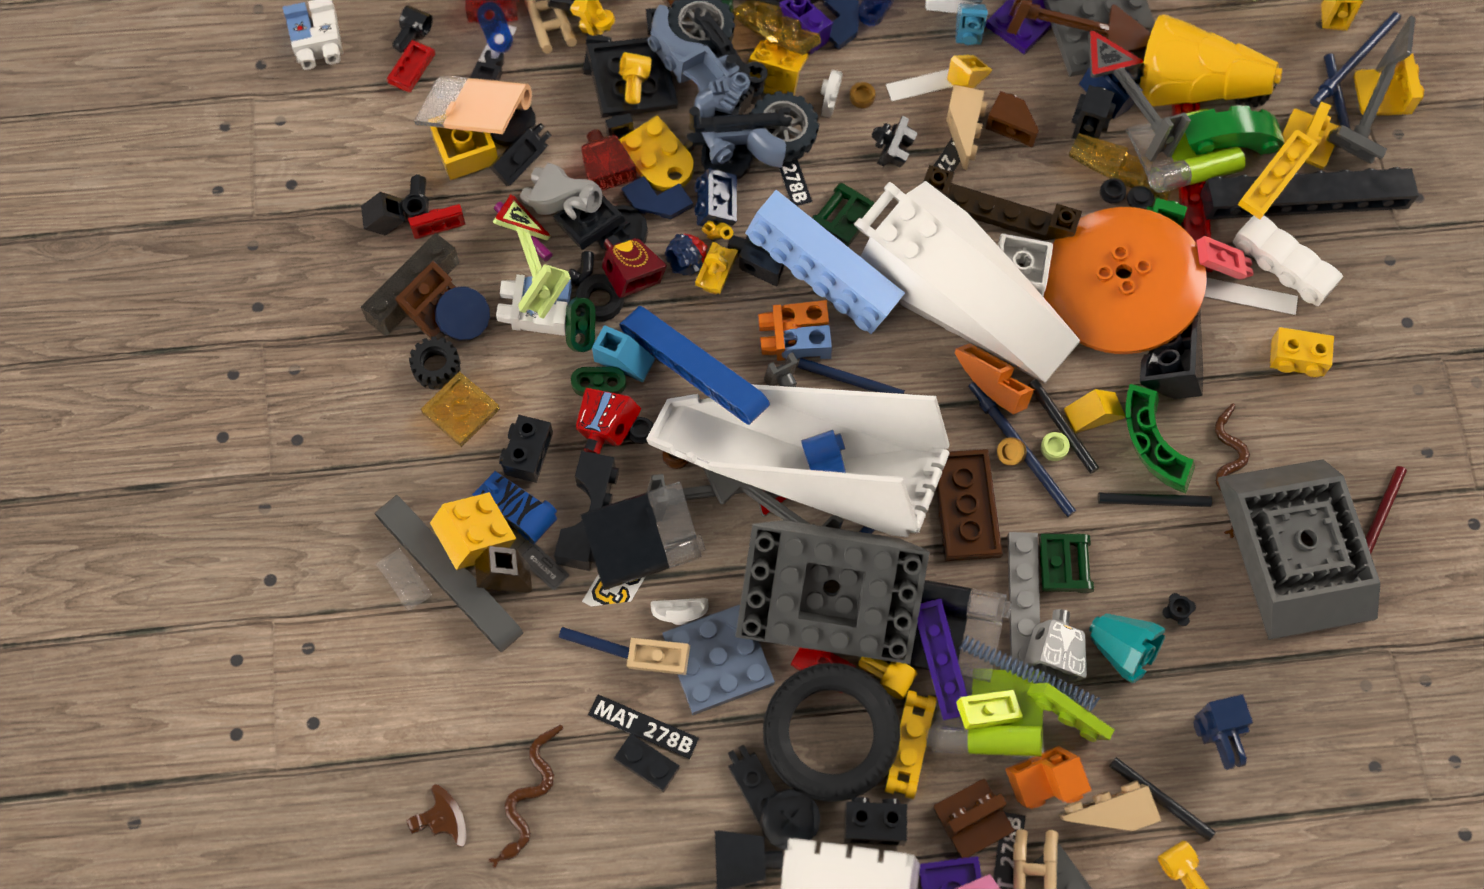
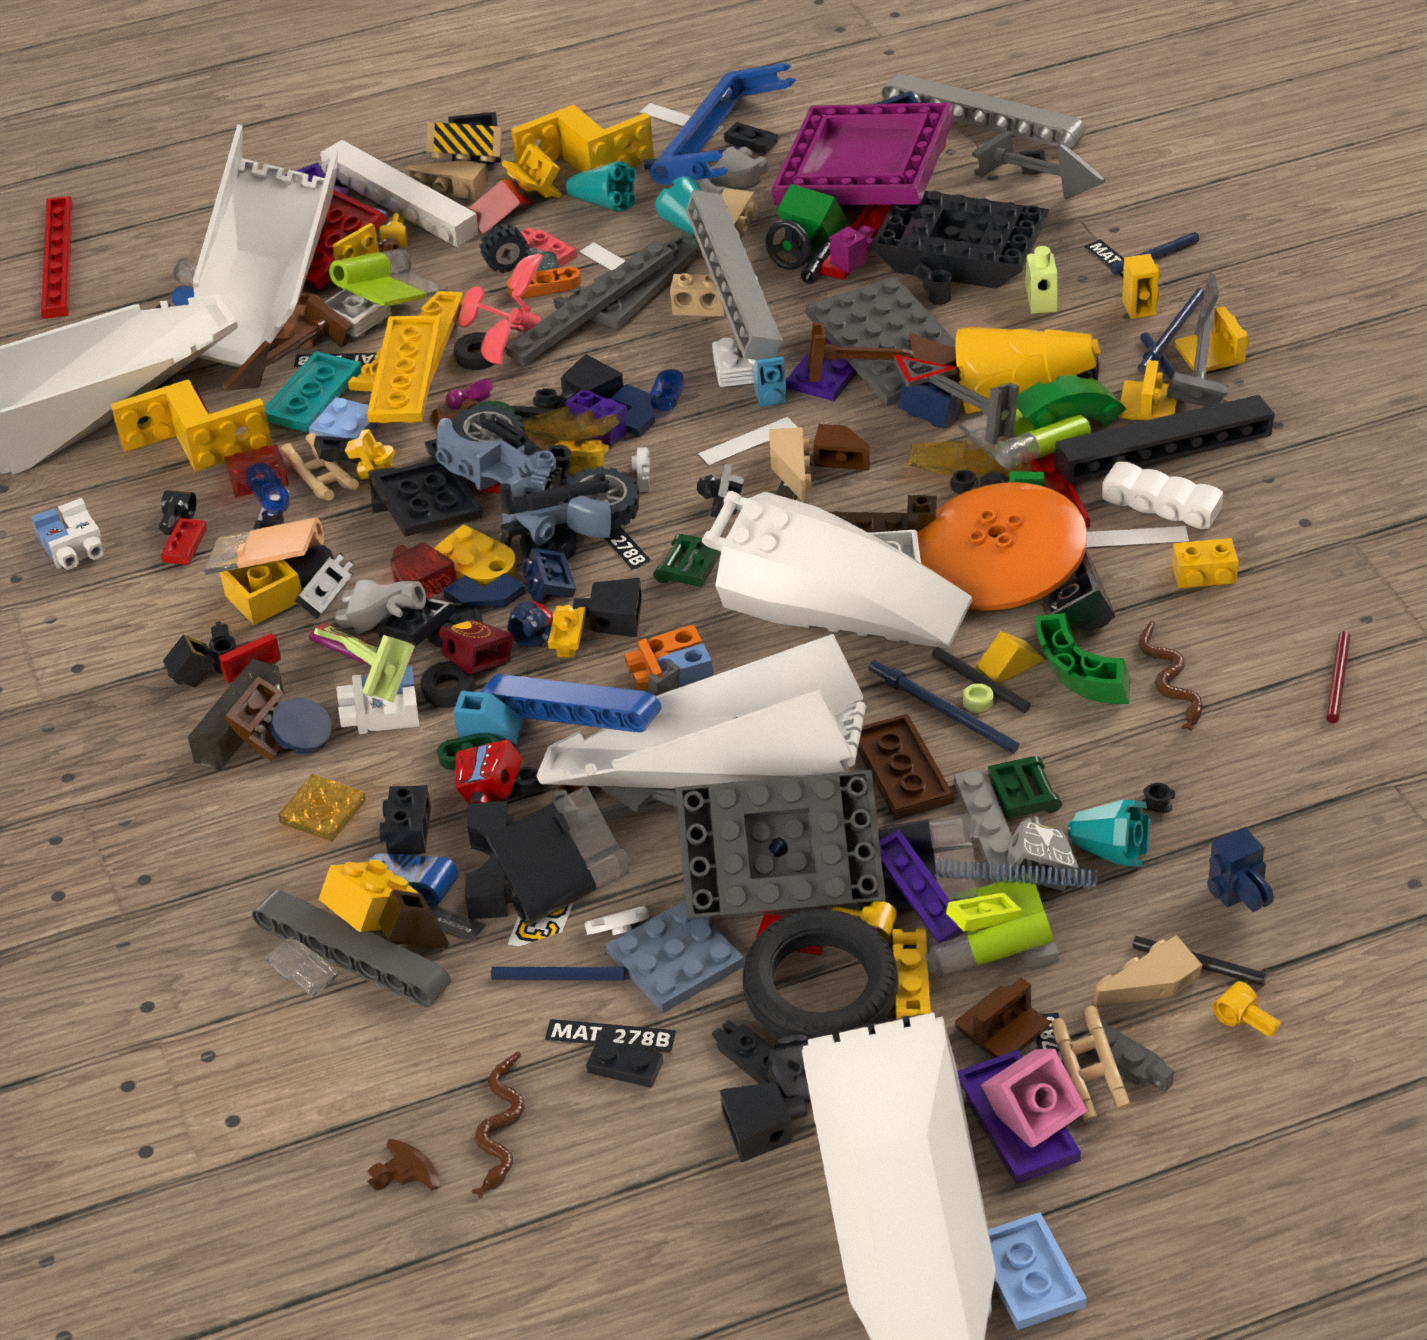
camera: 10 degrees left, 25 degrees down
black tyre [409,336,461,390] -> none
dark green plate [566,297,595,352] -> none
black arm [568,251,594,286] -> none
black plate [605,113,634,142] -> none
yellow axle [619,52,651,104] -> none
tan plate [627,638,690,675] -> none
yellow arm [702,221,733,240] -> none
light blue brick [745,190,905,334] -> none
pearl gold tile [849,82,875,109] -> none
yellow slope [947,55,992,89] -> none
orange slope [955,343,1034,415] -> none
pearl gold tile [997,438,1027,466] -> none
orange brick [1005,746,1092,808] -> none
lime plate [1027,683,1114,742] -> none
black brick [1071,85,1116,146] -> none
black bar [1098,492,1212,507] -> none
coral hinge [1197,236,1254,279] -> none
dark grey slope [1218,459,1381,640] -> none
yellow plate [1238,129,1319,220] -> none

